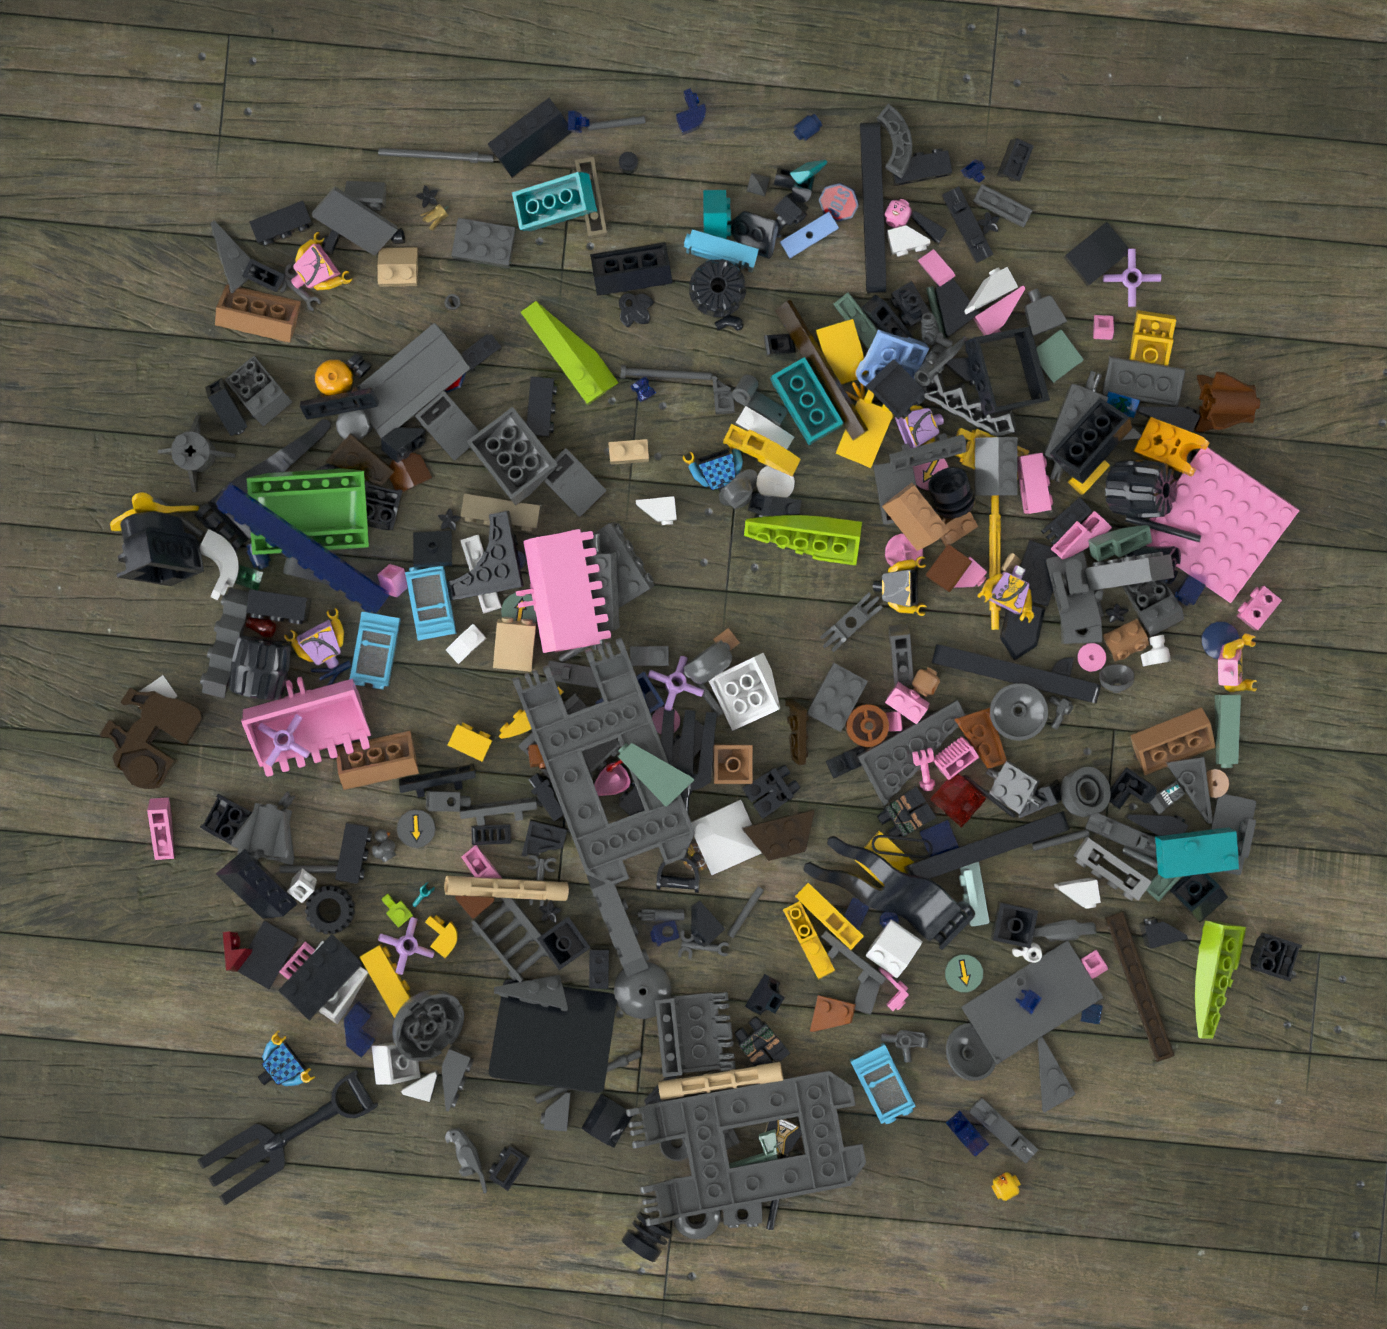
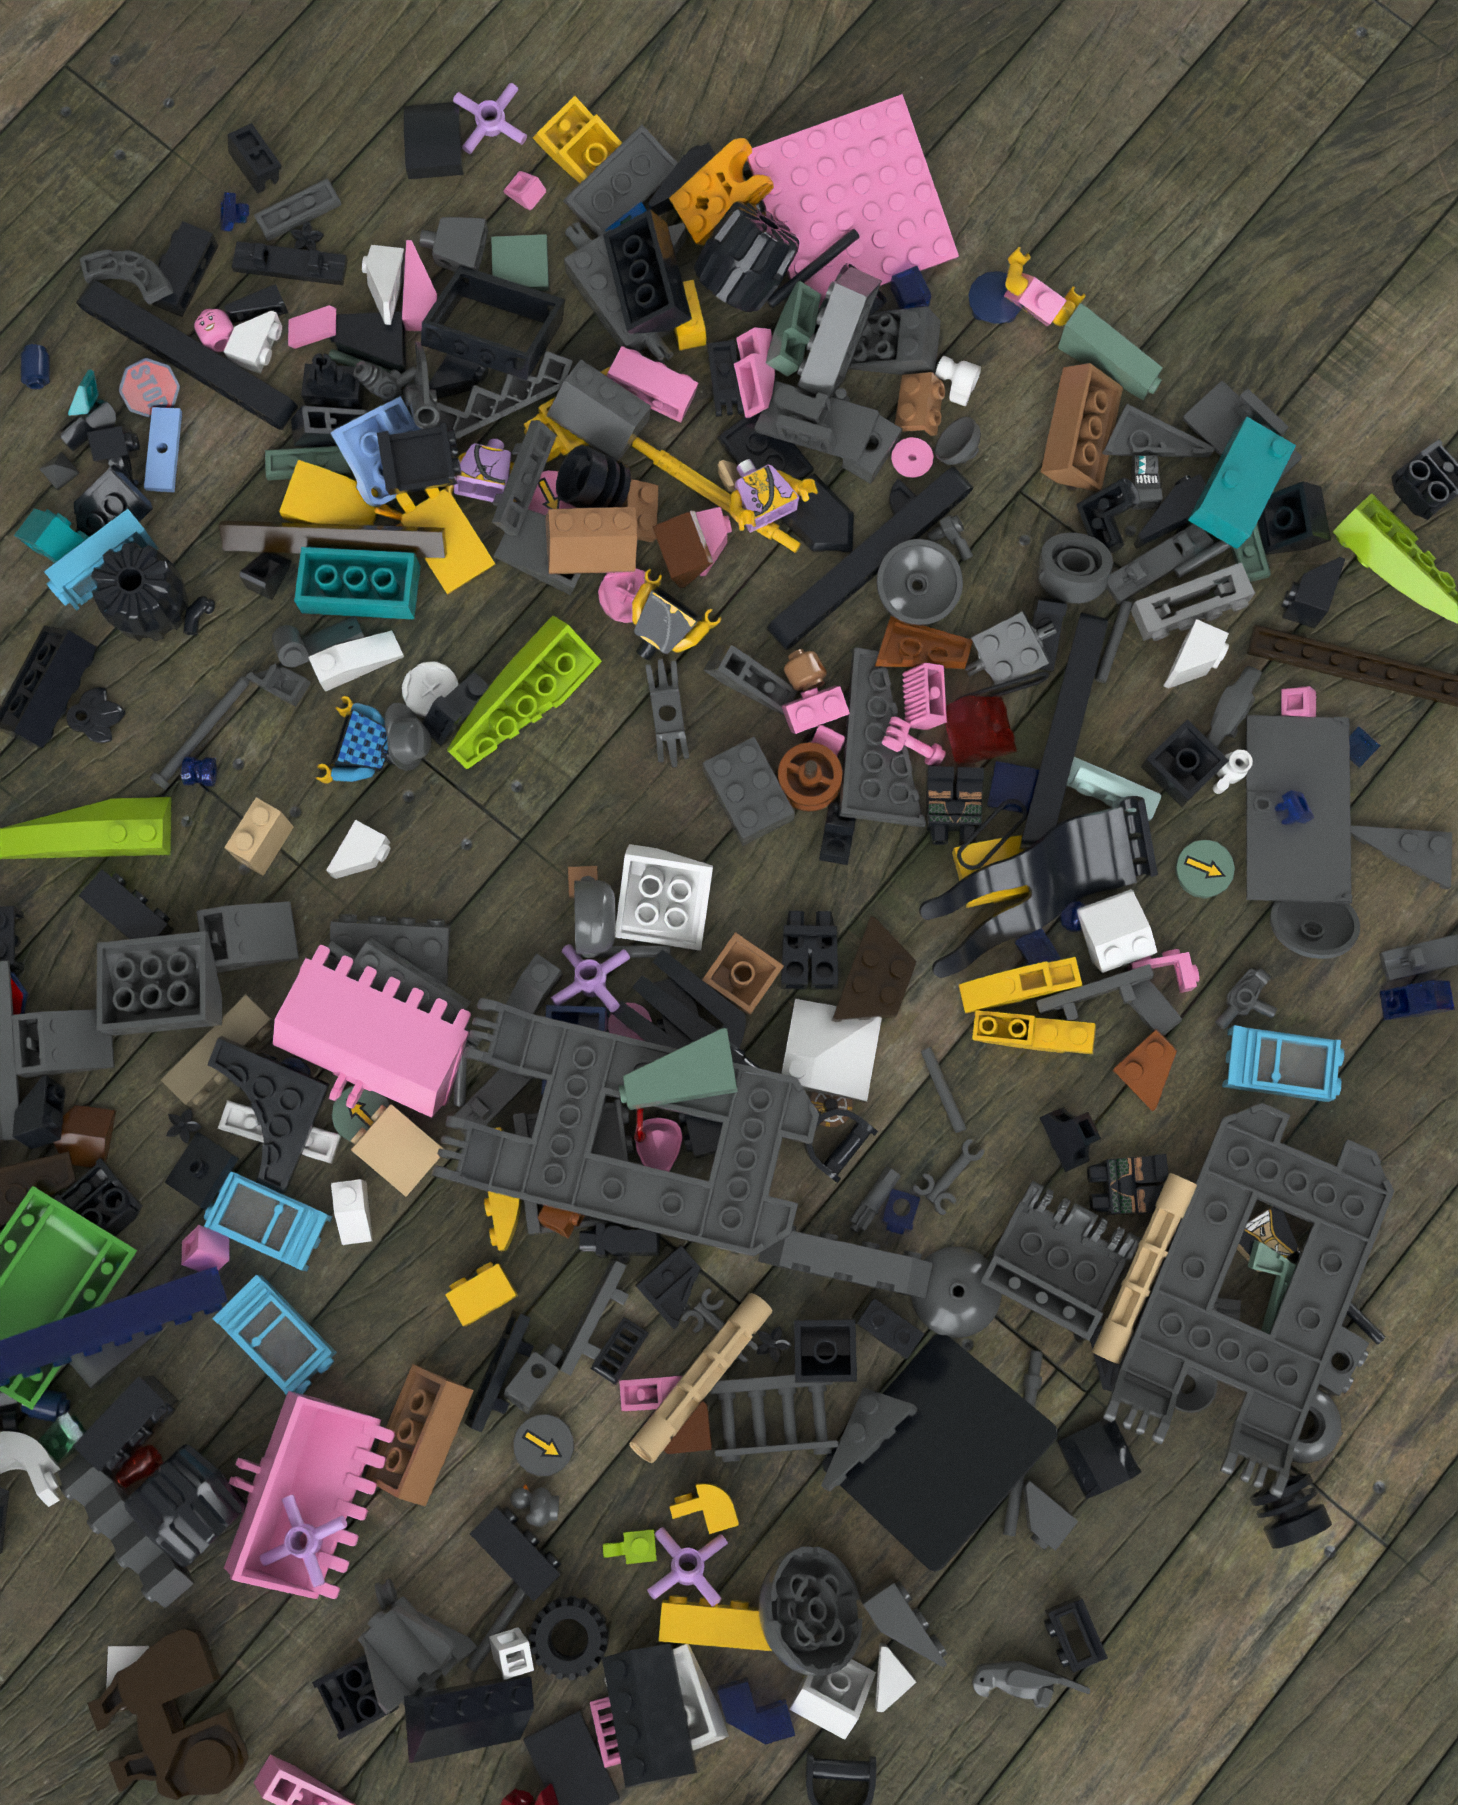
camera: 60 degrees left, 10 degrees down
torso [284,608,344,669] -> none
dark blue plant [311,660,352,686] -> none
teal hand [412,882,435,907] -> none
black slope [691,900,725,947] -> none
yellow slope [723,424,801,477] -> none
dark brown wing [785,699,808,765] -> none
black plant [1105,603,1129,623] -> none
reddish brown brick [1195,372,1260,432] -> none
piece [1206,769,1229,798] -> none
bright pink brick [1237,586,1282,630] -> none

